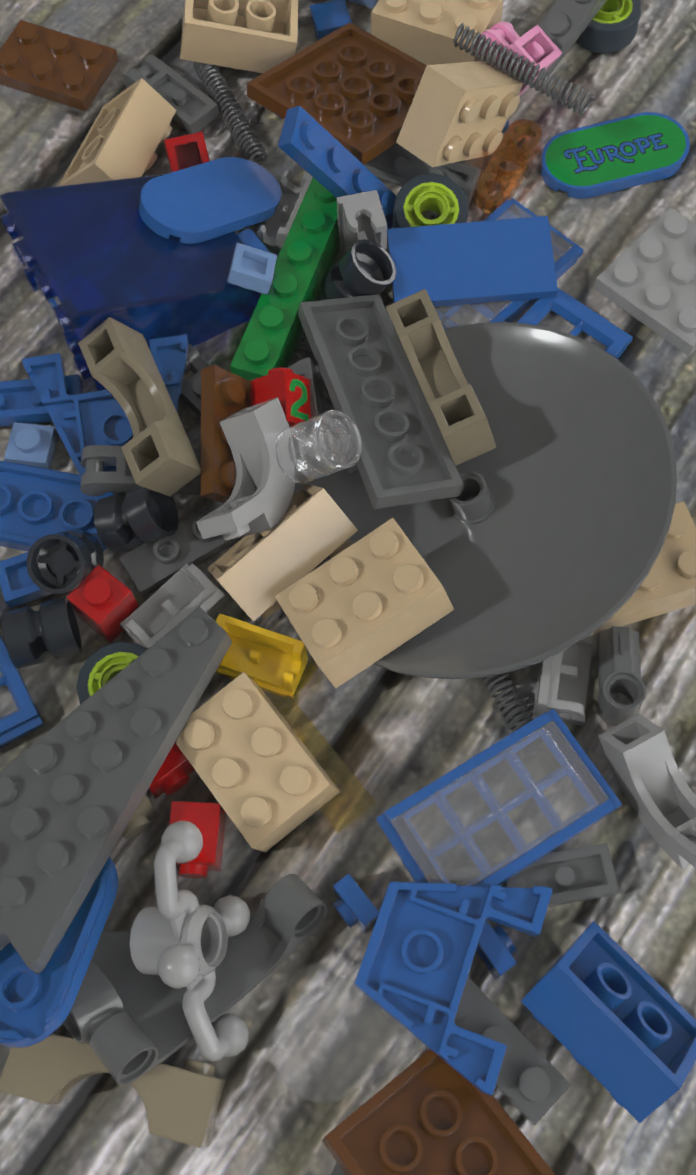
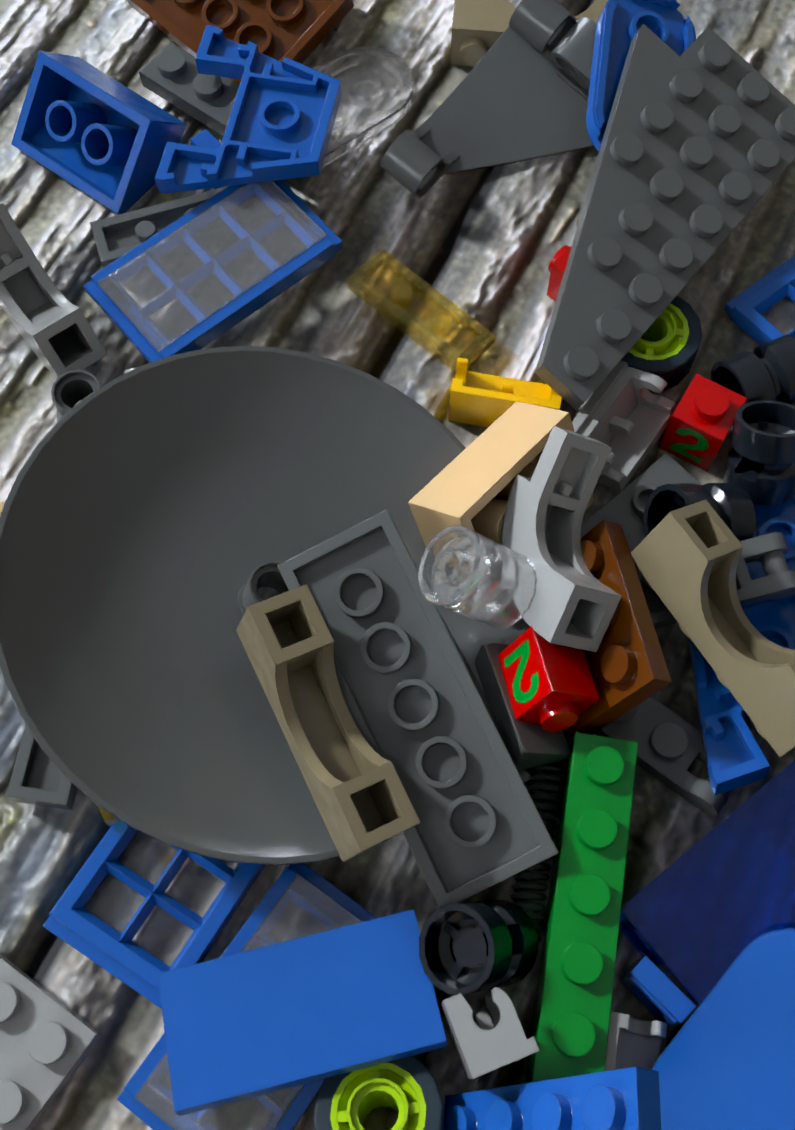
camera: 170 degrees right, 0 degrees up
light grey wheel [130,820,250,1061] -> none
red brick [169,801,226,879] -> none
tan brick [175,672,340,852] -> none
medium blue plate [227,242,277,295] -> none
tan brick [275,518,454,688] -> none
blue plate [332,873,379,932] -> none

